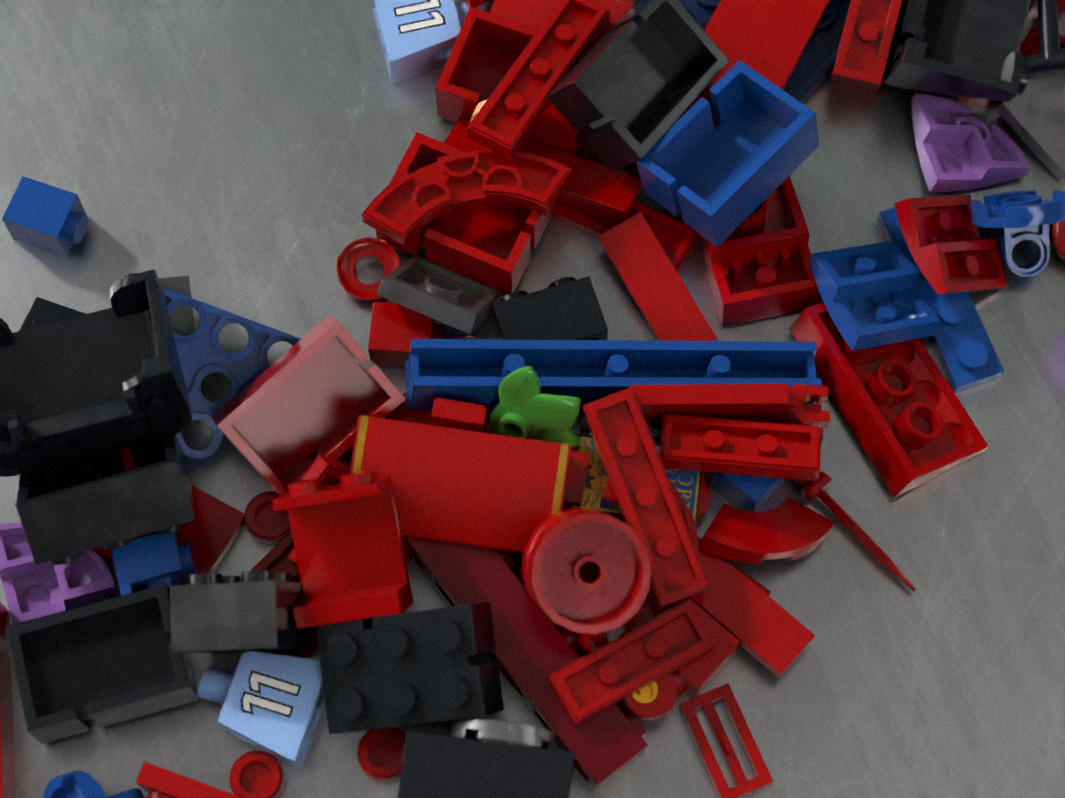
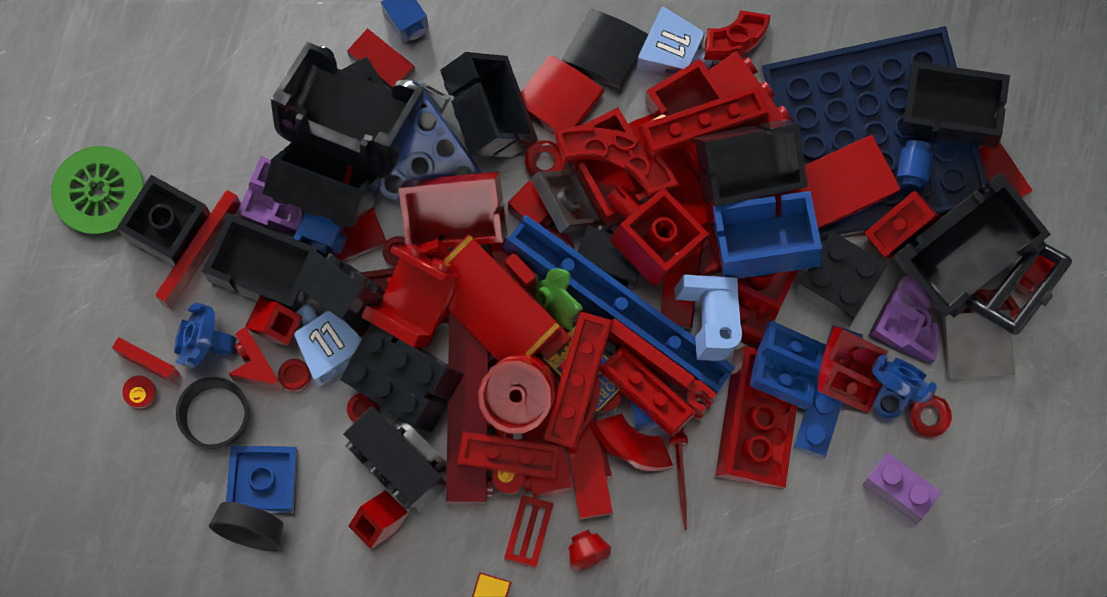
camera: 40 degrees right, 5 degrees up
none -> red brick [245,299,302,346]
none -> red tile [347,28,415,90]
none -> black piece [440,52,538,157]
none -> red slope [521,55,605,132]
none -> black slope [562,8,648,89]
none -> red cone [568,530,612,572]
none -> red brick [606,185,709,287]
none -> light blue piece [674,275,742,361]
none -> black brick [795,231,888,326]

